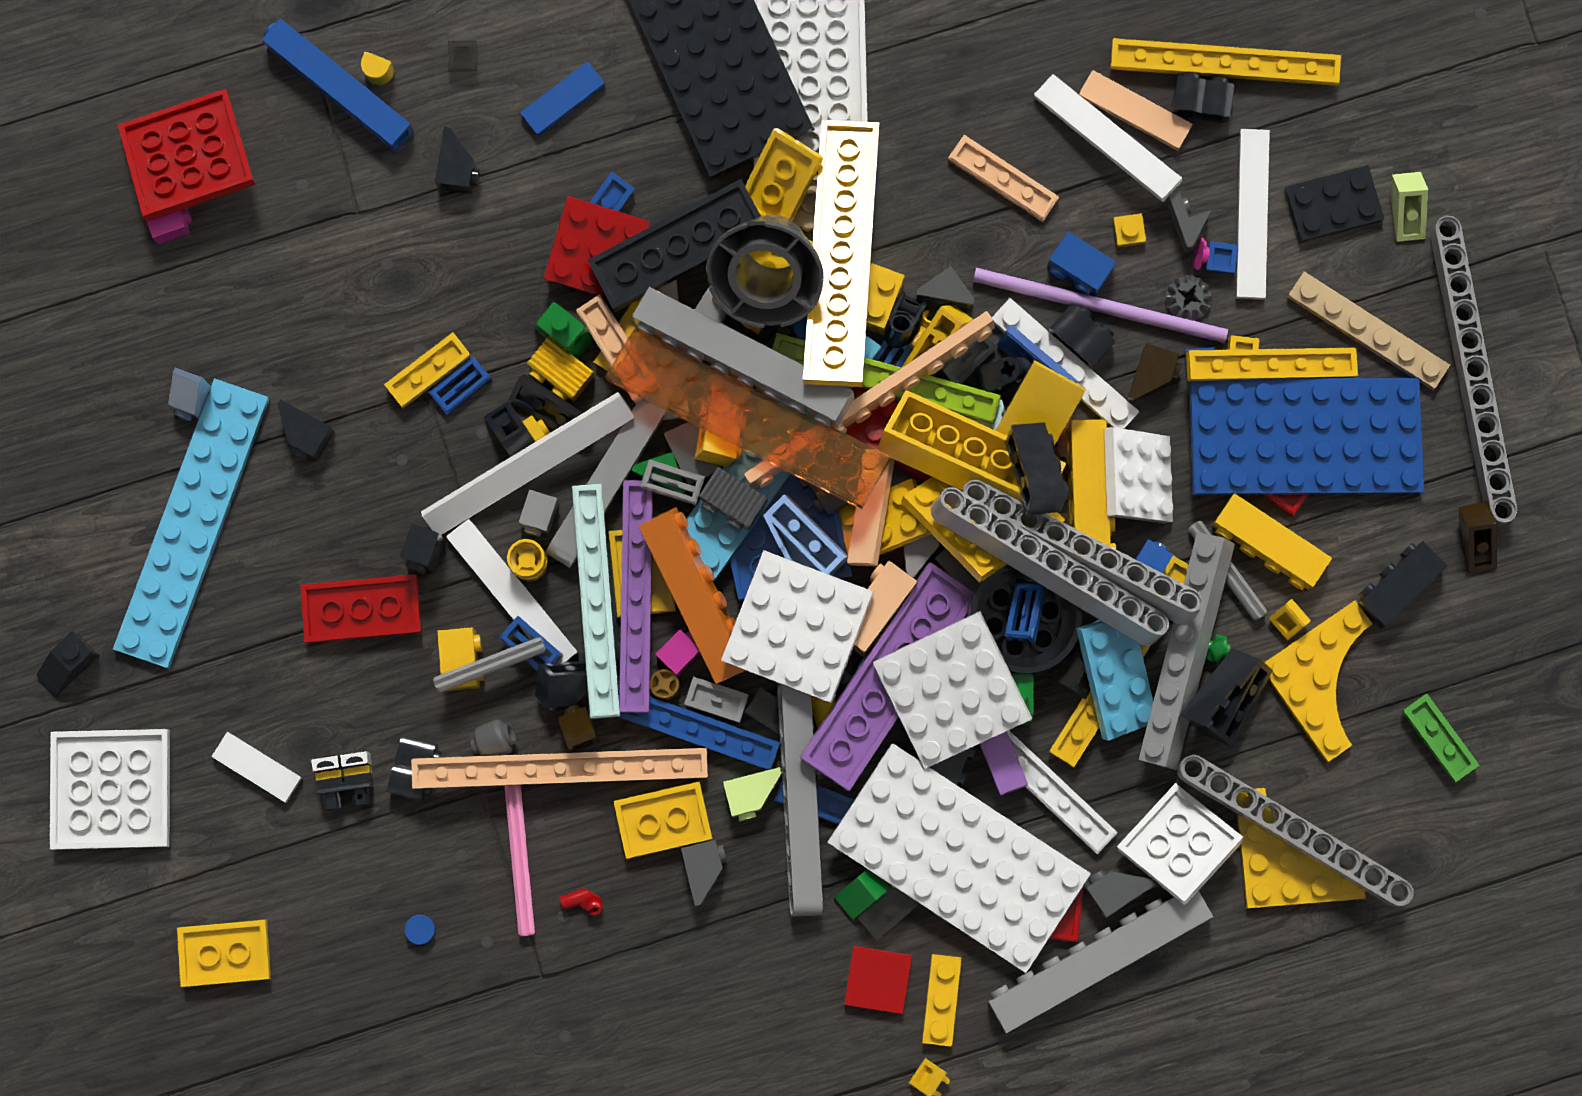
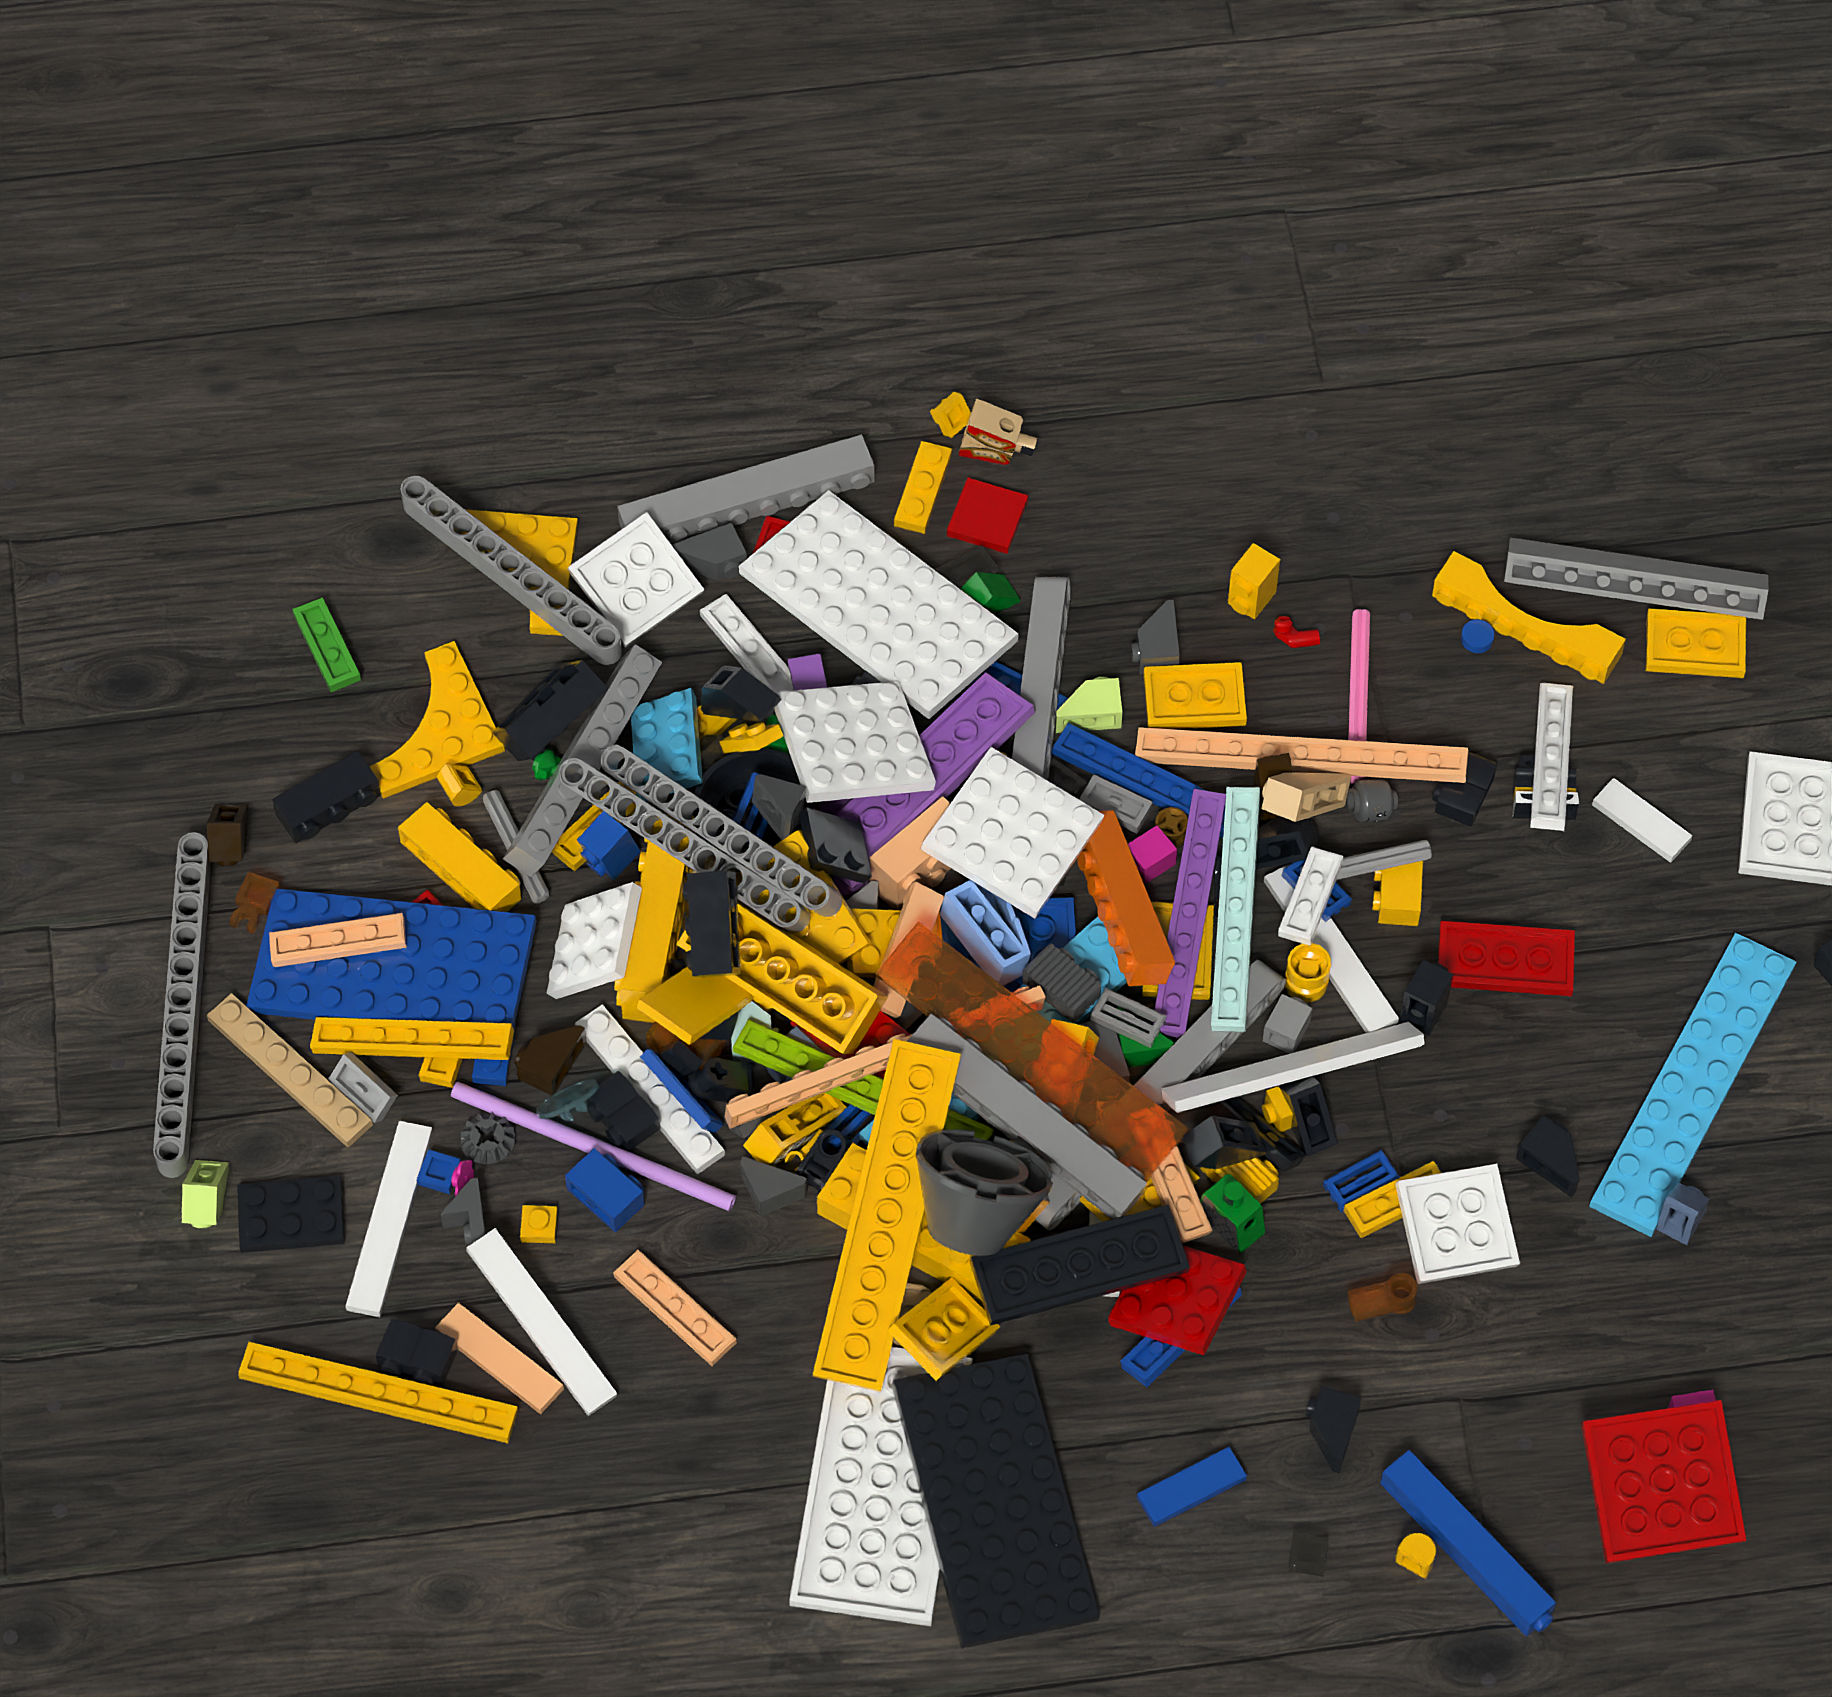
camera: 175 degrees left, 20 degrees down
none -> clear orange plate [229,872,280,934]
none -> light nougat tile [269,913,407,968]
none -> light grey plate [328,1052,398,1123]
none -> clear light blue piece [536,1080,599,1121]
none -> black slope [701,665,782,722]
none -> yellow plate [719,722,783,753]
none -> dark grey slope [752,774,806,840]
none -> black plate [799,807,872,884]
none -> tan torso [958,399,1037,465]
none -> black slope [1183,1116,1266,1170]
none -> yellow brick [1228,543,1280,620]
none -> tan slope [1262,773,1352,822]
none -> white tile [1278,847,1343,946]
none -> clear orange piece [1347,1273,1418,1322]
none -> white plate [1395,1164,1520,1284]
none -> yellow arch [1432,551,1626,684]
none -> light grey brick [1504,538,1769,620]
none -> white tile [1530,683,1573,831]

